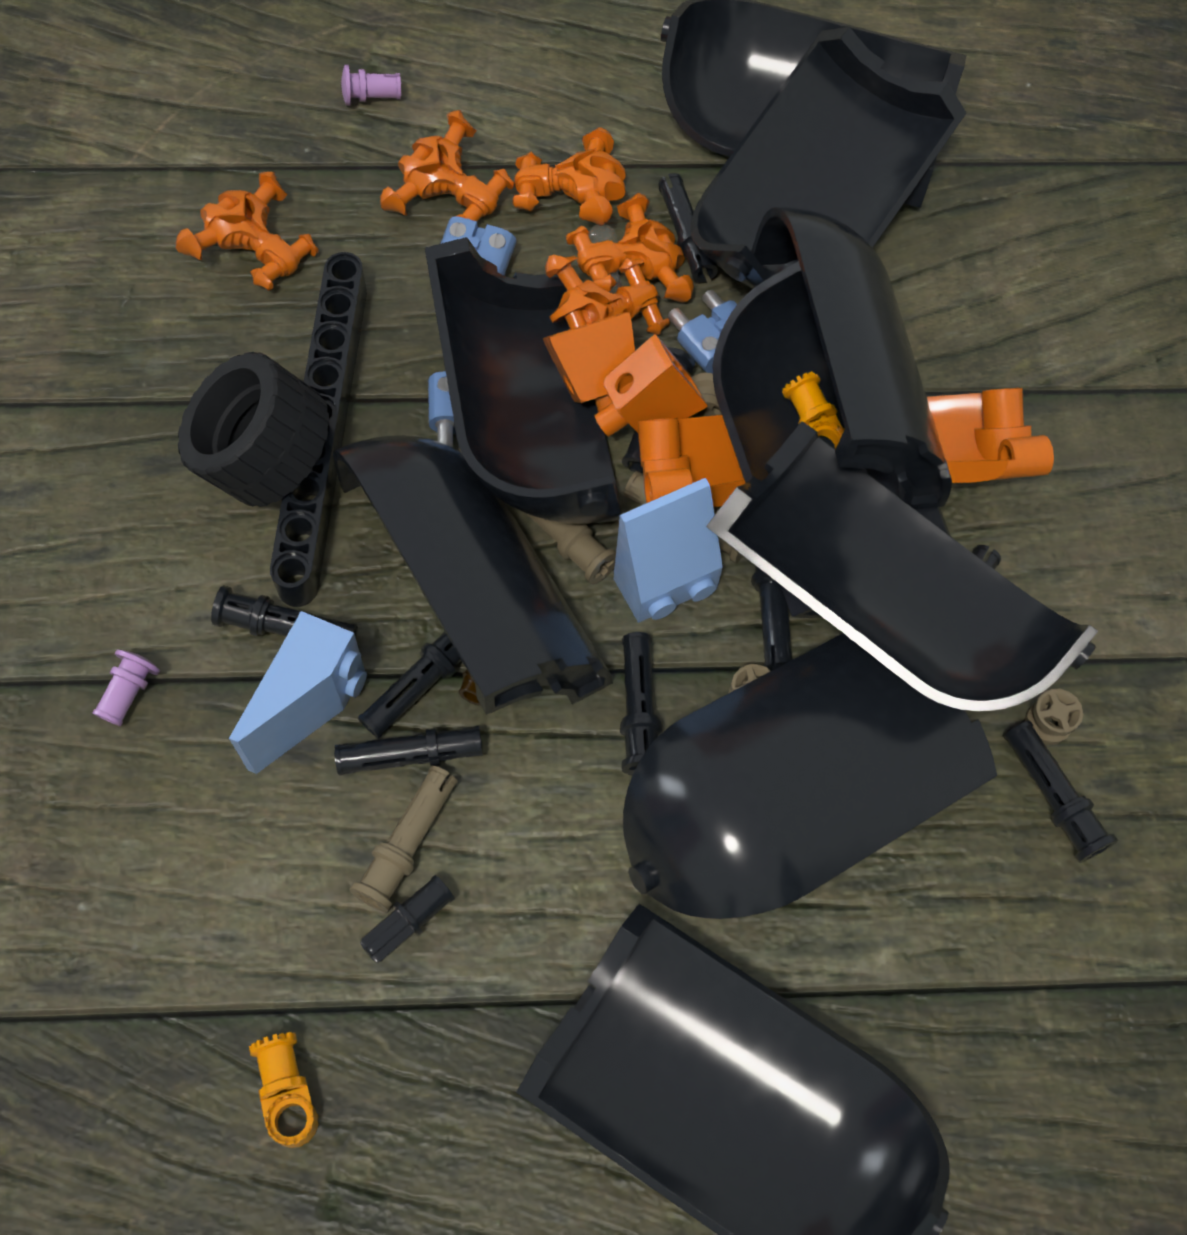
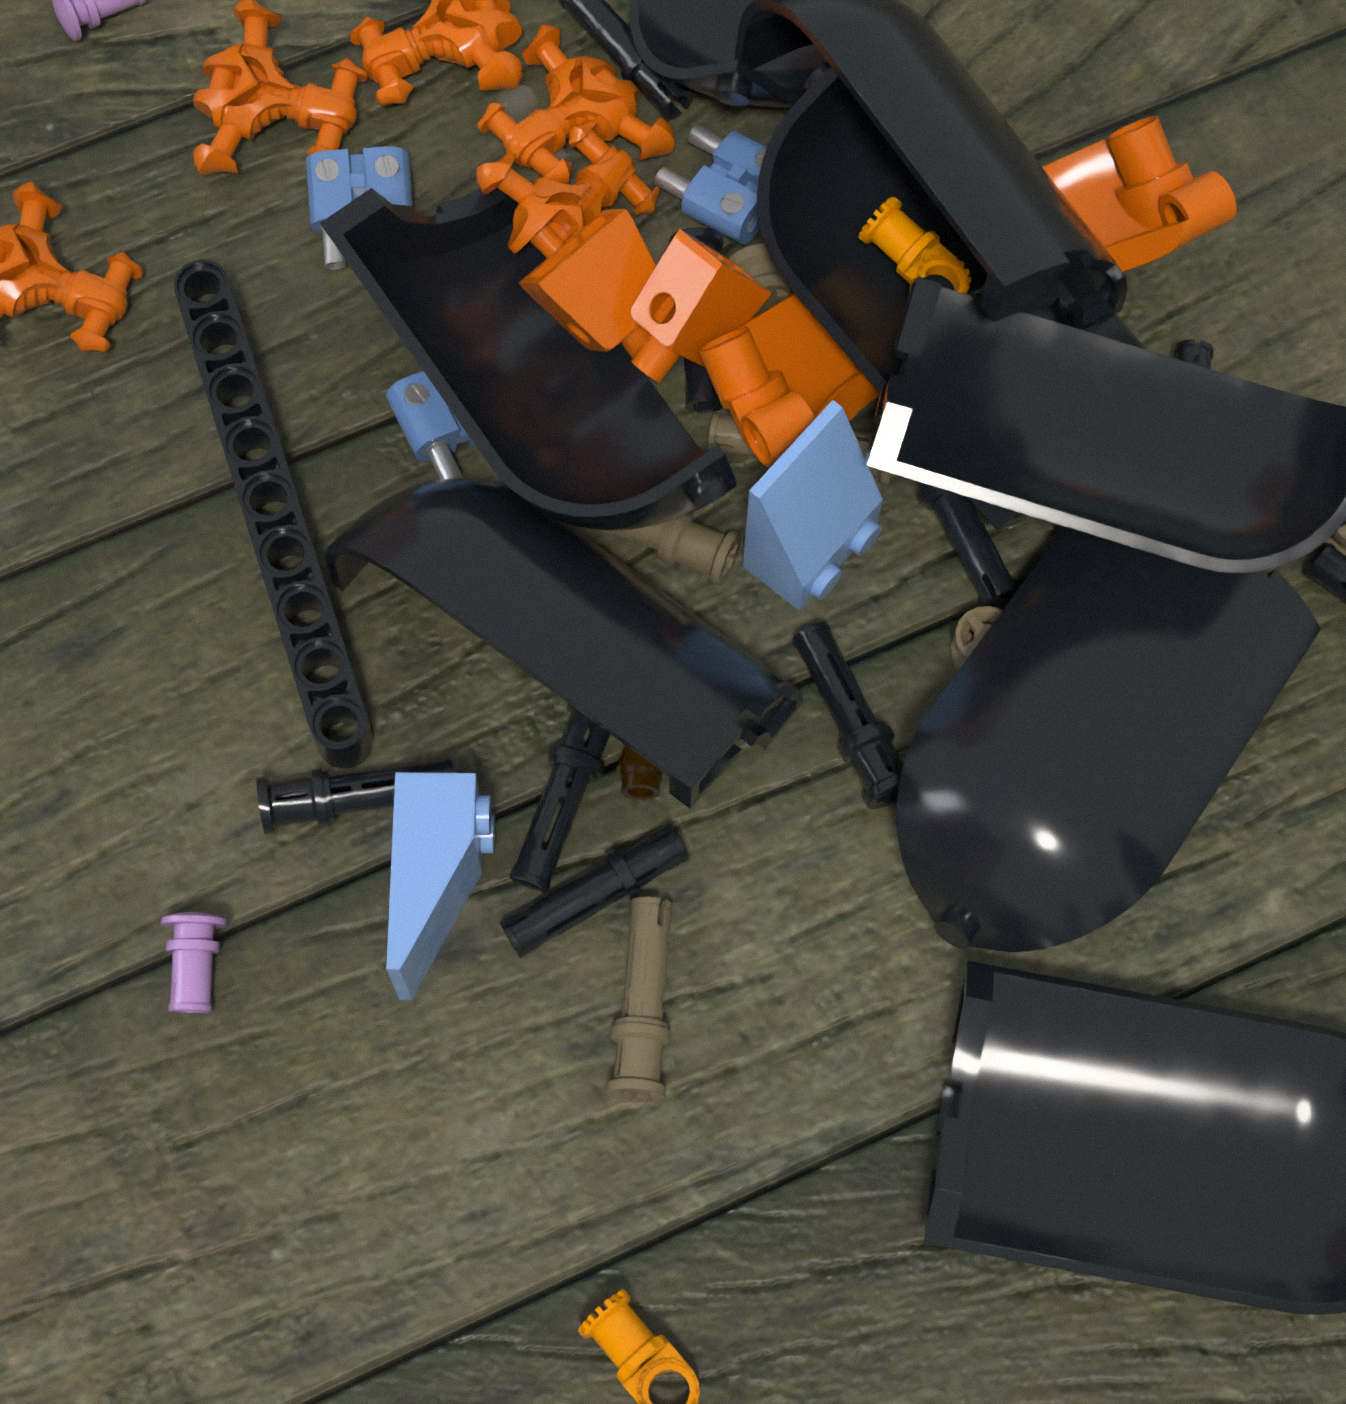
camera: 20 degrees left, 5 degrees up
black tyre [178,352,329,507] -> none
black axle [360,875,455,963] -> none

